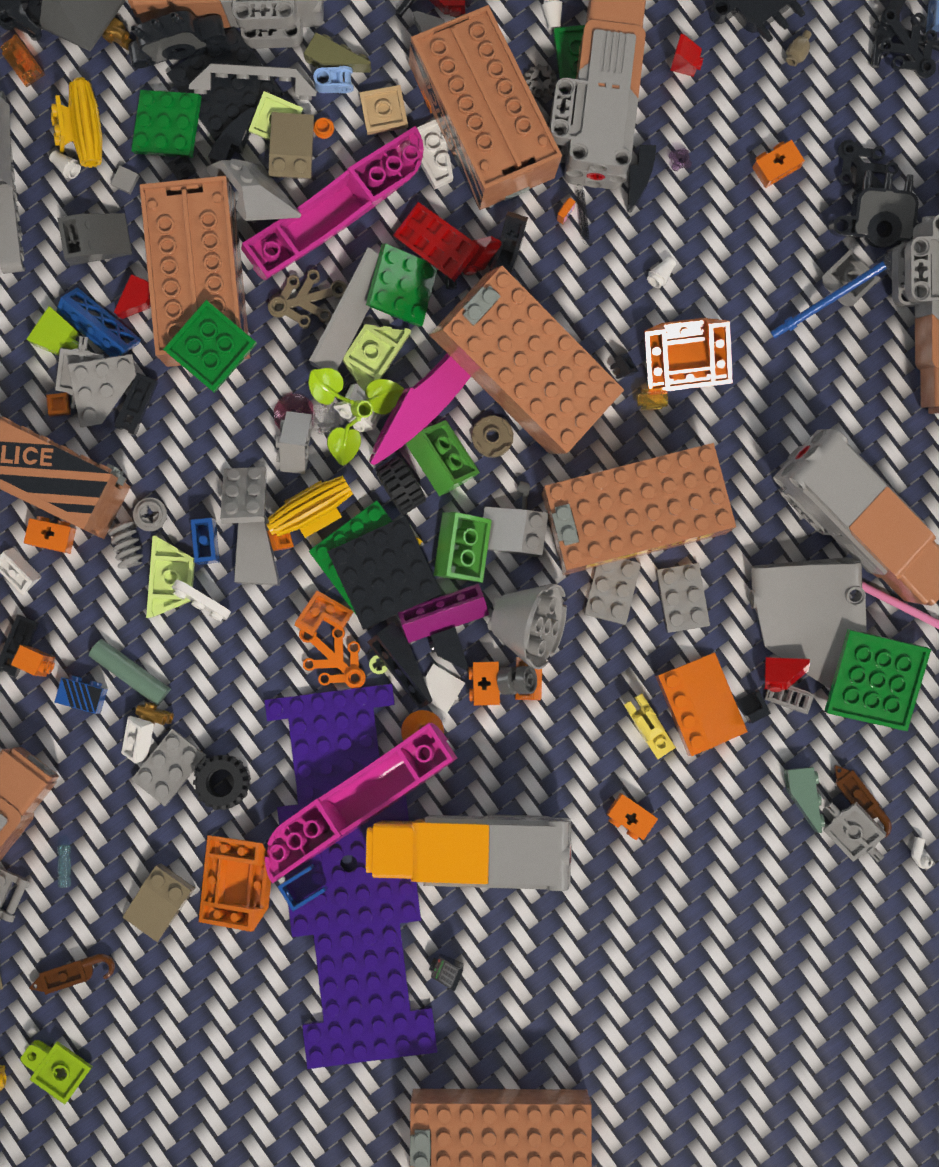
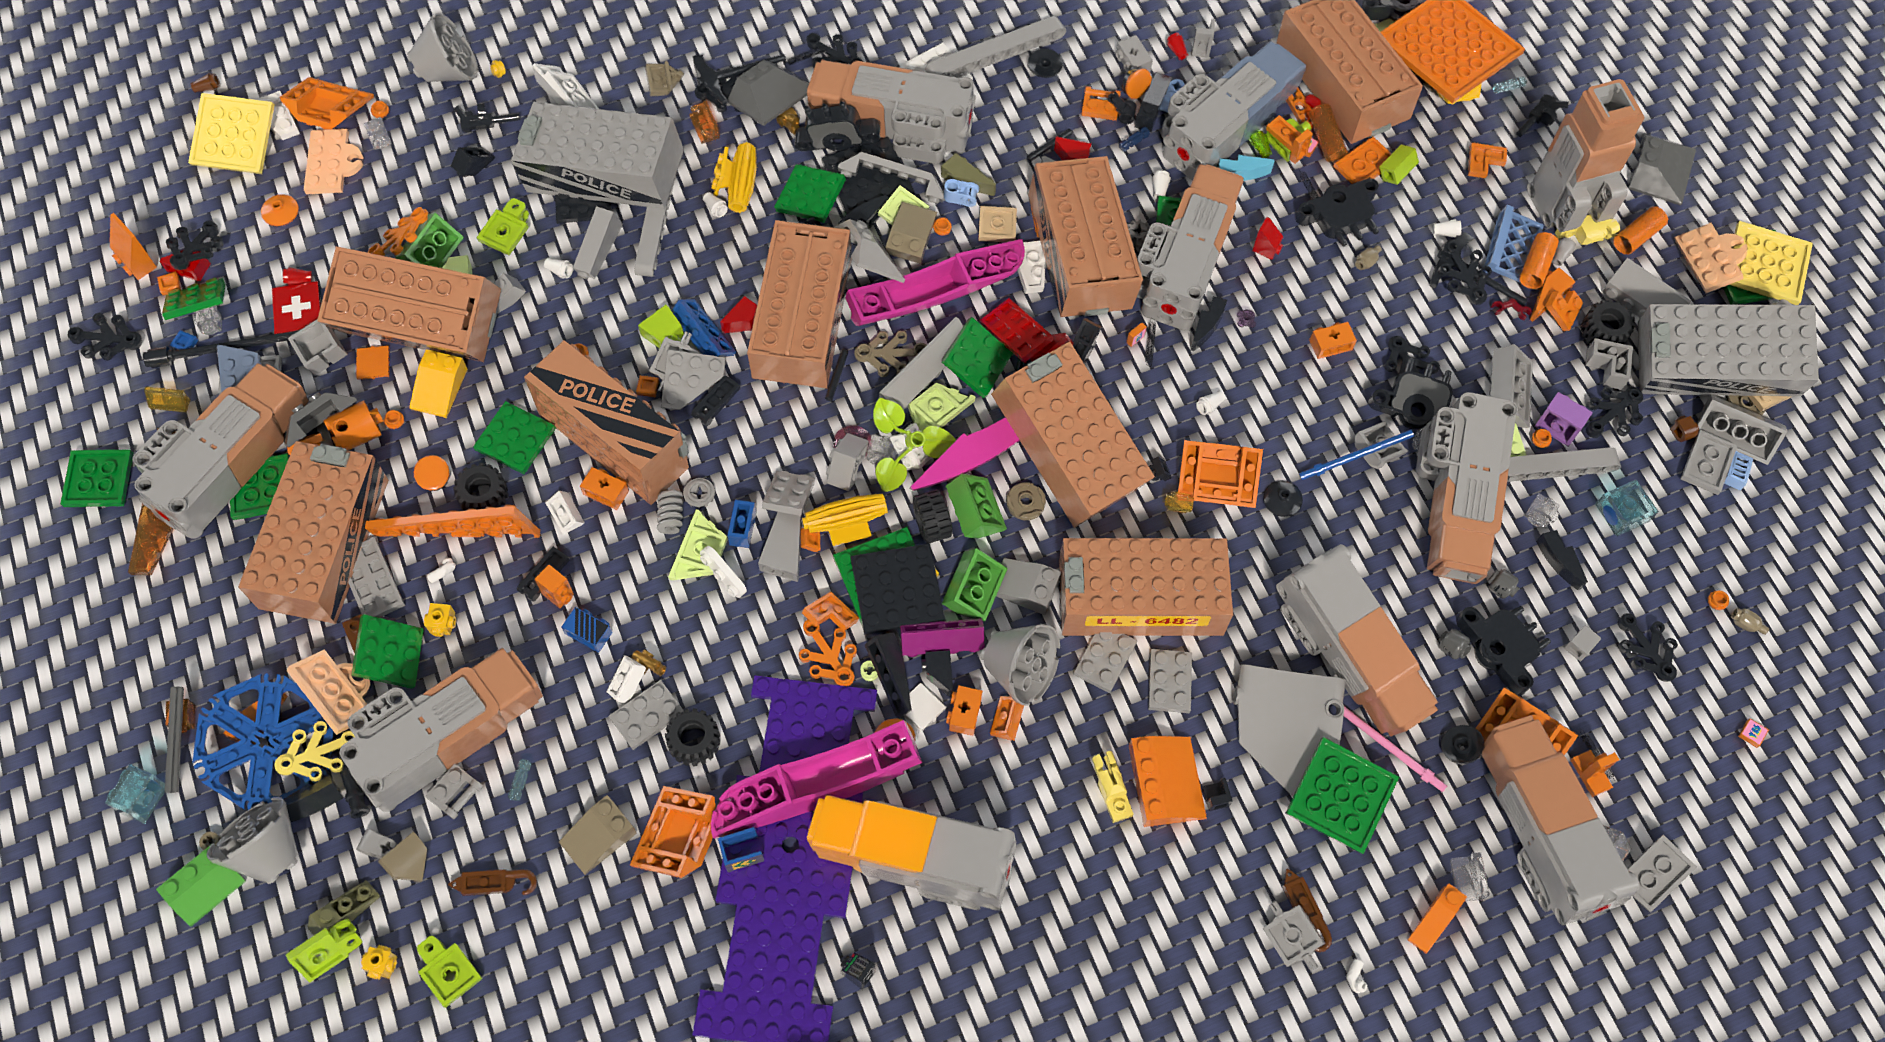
camera: 10 degrees right, 20 degrees down
dark grey slope [57,213,132,266] -> none
sand green brick [89,639,171,706] -> none
light grey tile [110,166,140,195] -> none
green plate [163,300,257,393] -> none
dark grey wheel [497,666,537,695] -> none
dark grey hand [517,481,530,510] -> none
orange brick [606,793,658,841] -> none
light grey slope [764,686,814,714] -> none
red slope [765,657,810,692] -> none
sand green slope [784,767,825,833] -> none
none -> black bar [825,349,849,401]
none -> black dish [1263,481,1303,517]

